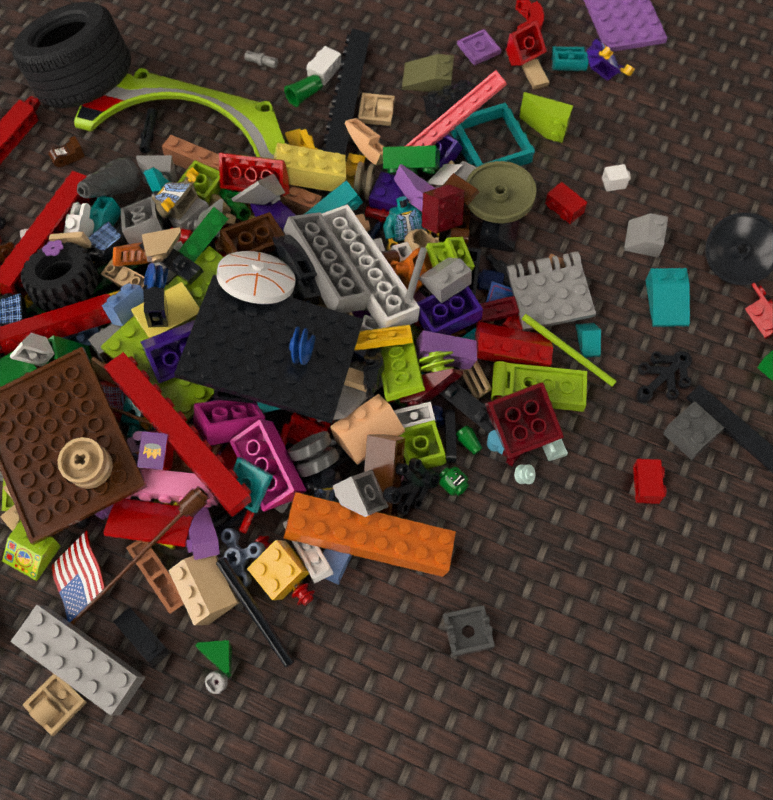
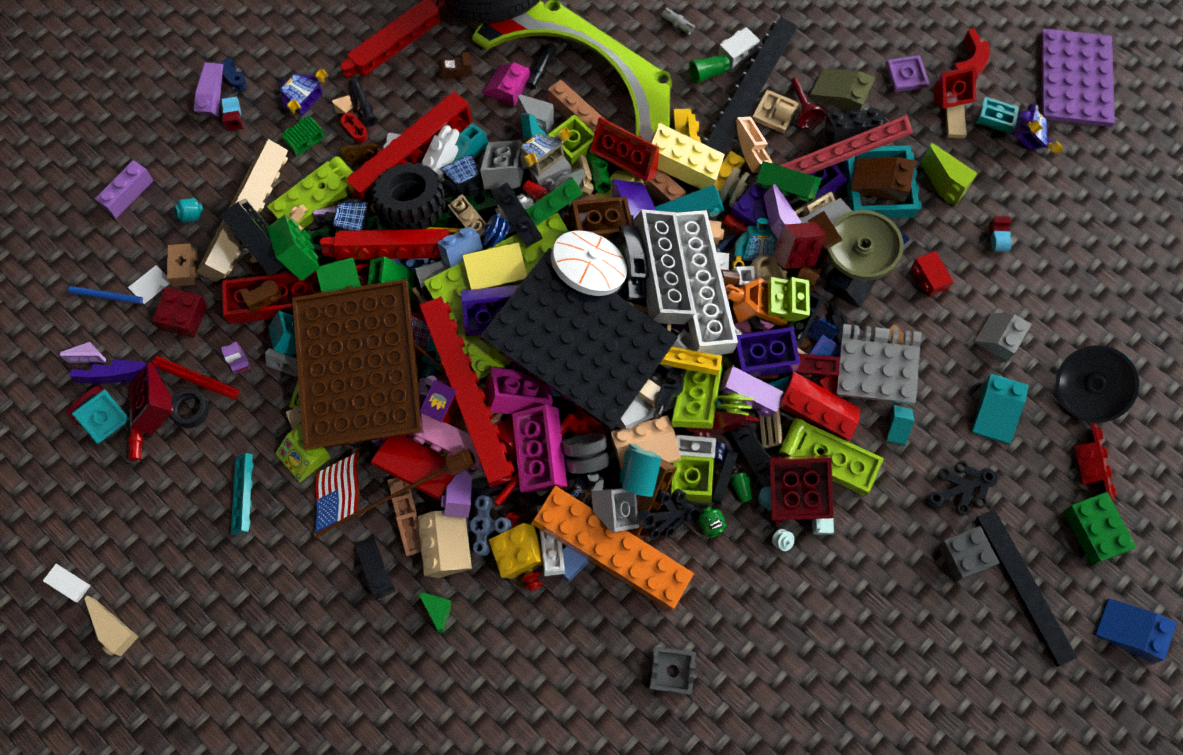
camera: 20 degrees right, 5 degrees up
white slope [10,333,55,367] -> none
light grey brick [11,604,146,716] -> none
tan plate [22,674,87,736] -> none
medium lavender plant [42,240,64,256] -> none
tan tile [49,232,92,249] -> none
tan wheel [58,437,113,489] -> none
dark grey cone [77,157,140,198] -> none
orange slope [112,242,150,266] -> none
tan slope [142,227,181,263] -> none
black brick [144,287,168,328] -> none
light grey tile [205,670,228,694] -> none
black axle [216,557,294,667] -> none
light grey slope [231,174,285,205] -> none
teal tile [233,457,273,513] -> none
blue piece [289,327,315,365] -> none
light grey bar [404,247,427,304] -> none
light grey slope [419,258,471,303] -> none
white sticker [427,164,462,185] -> none
lime piece [521,313,616,387] -> none
white brick [602,164,631,192] -> none
red brick [633,459,667,504] -> none
none -> dark pink slope [483,62,530,107]
none -> teal brick [620,444,662,497]
none -> dark red piece [791,78,825,129]
none -> reddish brown slope [850,157,915,203]
none -> leg [989,216,1011,252]

